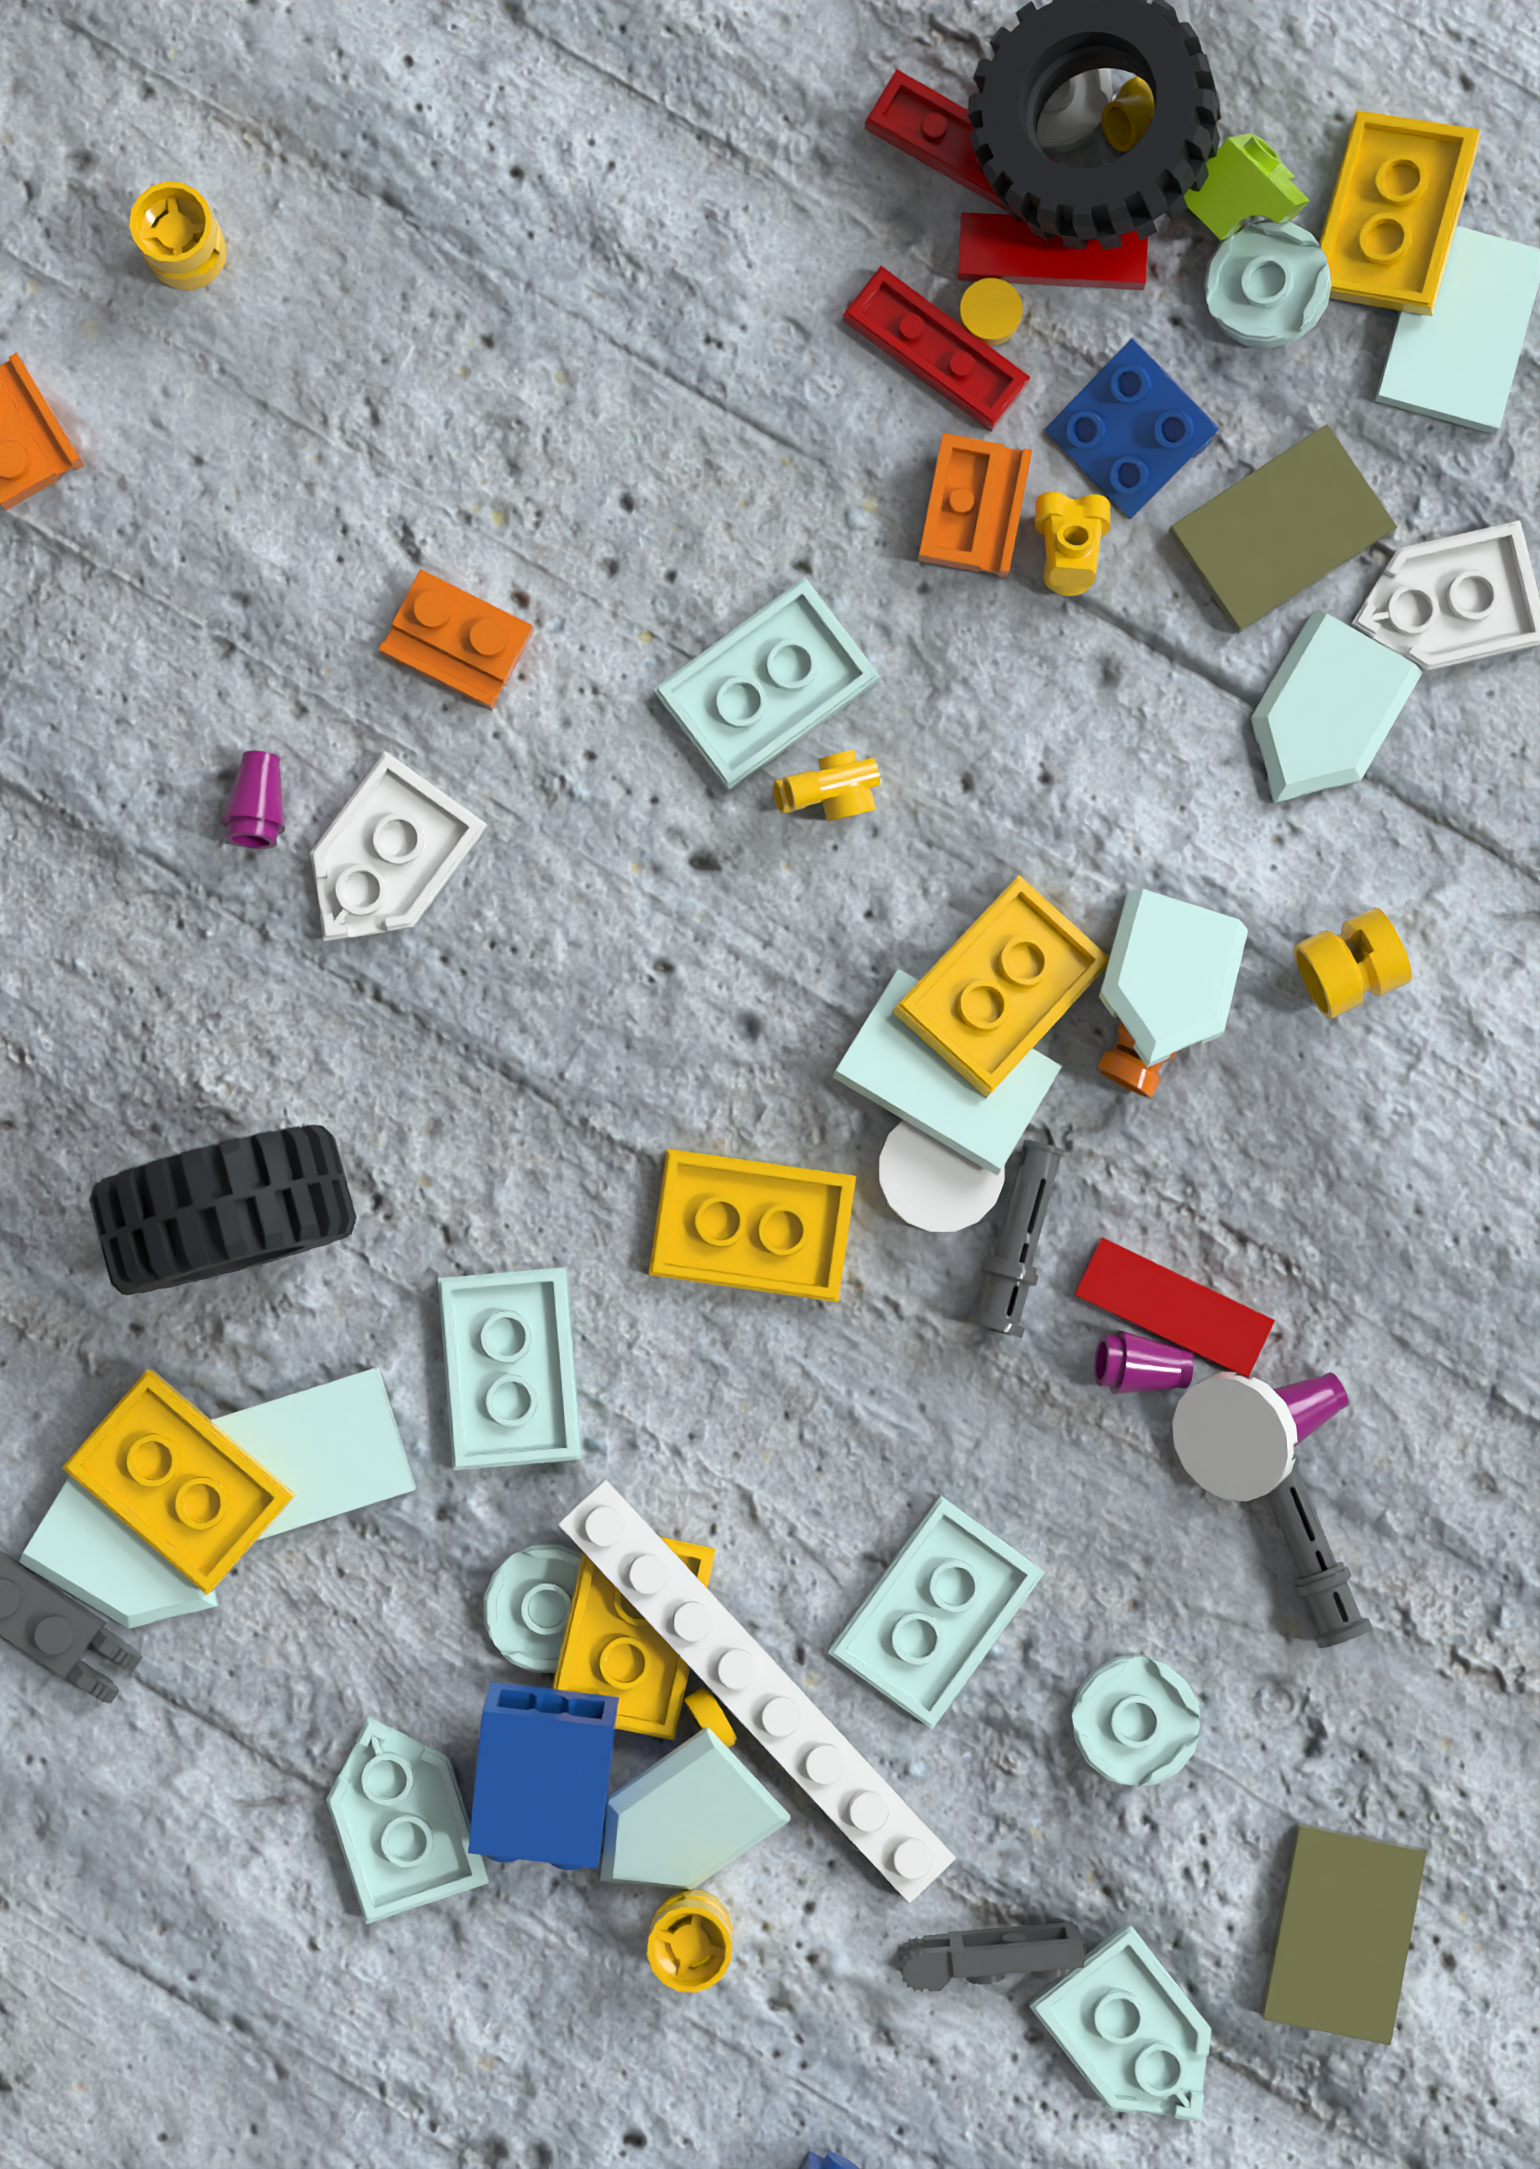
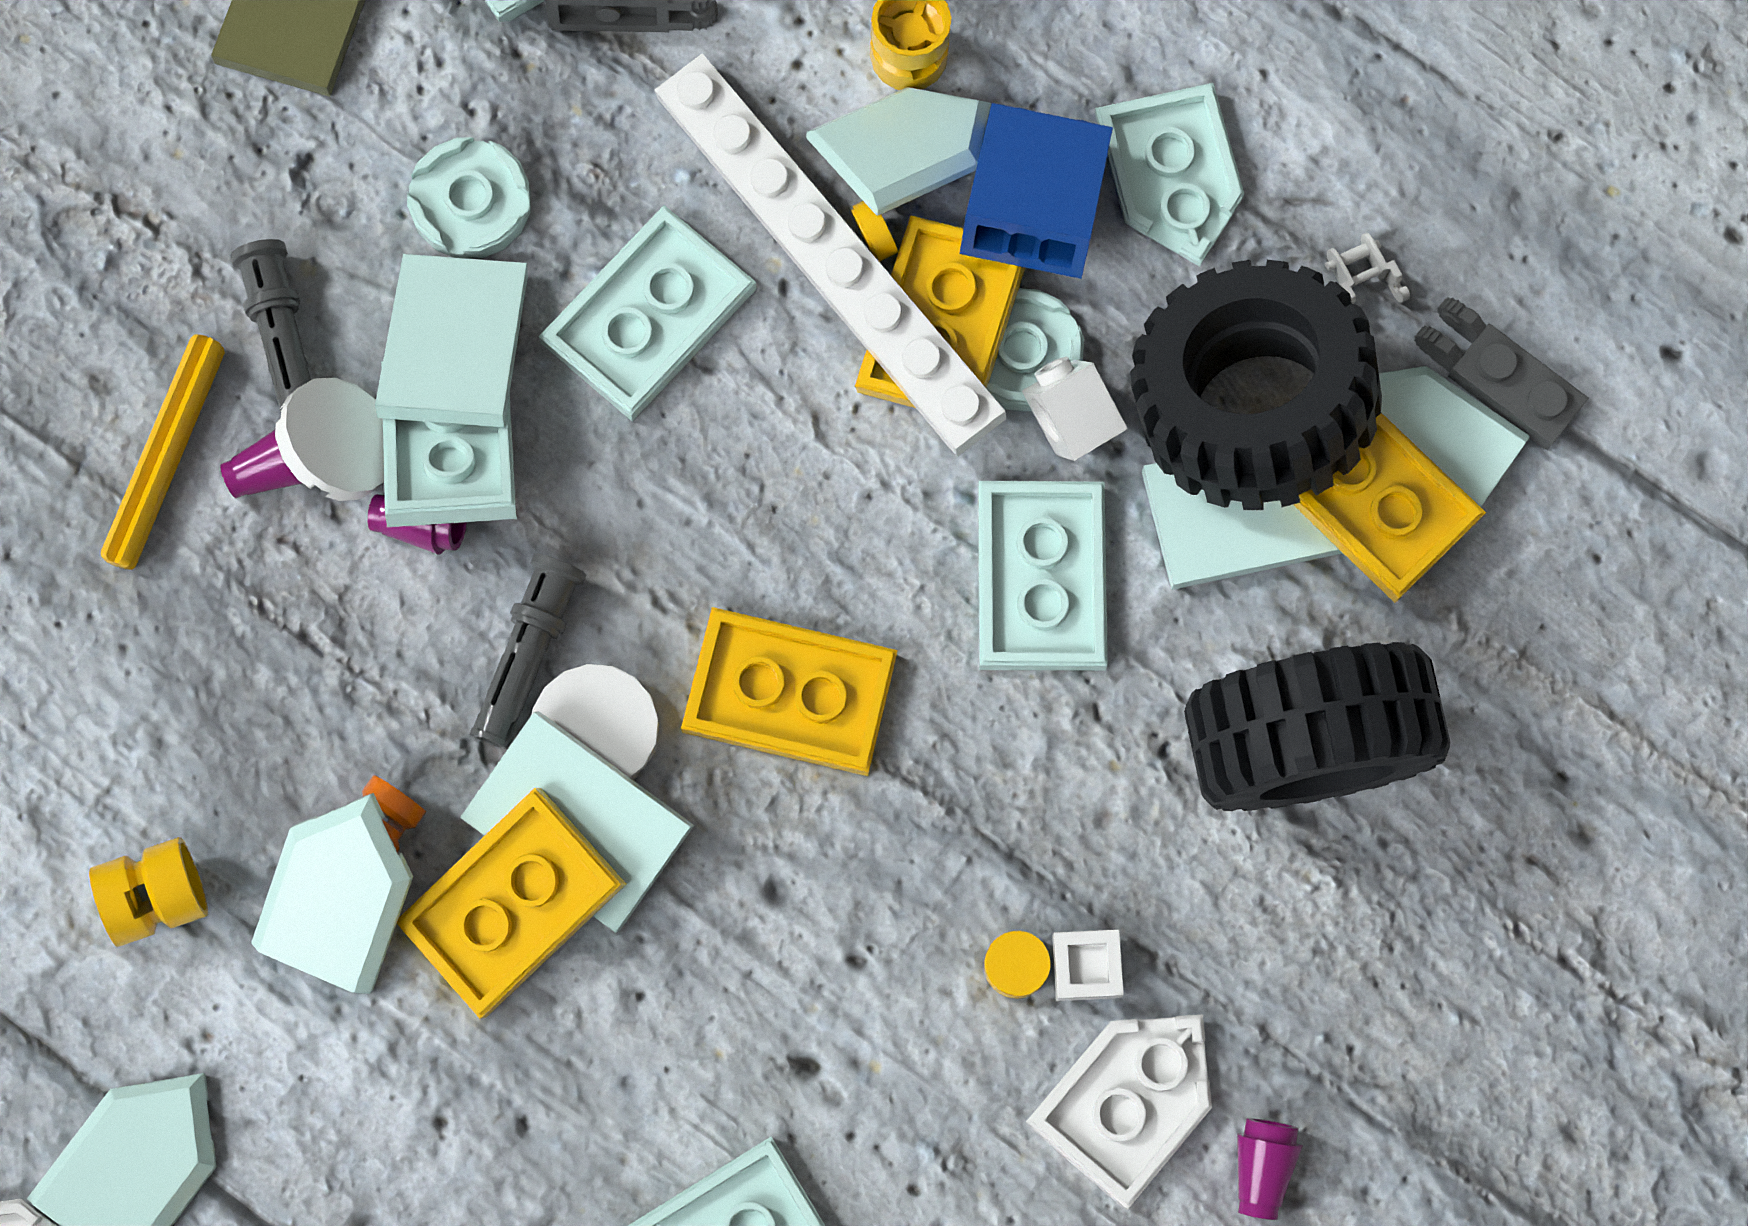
camera: 175 degrees left, 10 degrees down
yellow plate [772,750,881,822] -> none
red tile [1073,1237,1275,1378] -> none
none -> yellow axle [101,334,225,570]
none -> light aqua tile [375,254,528,427]
none -> light aqua tile [381,361,517,527]
none -> yellow tile [984,931,1050,999]
none -> white brick [1022,356,1128,461]
none -> white plate [1052,930,1124,1001]
none -> black tyre [1130,259,1382,510]
none -> white piece [1325,233,1410,304]

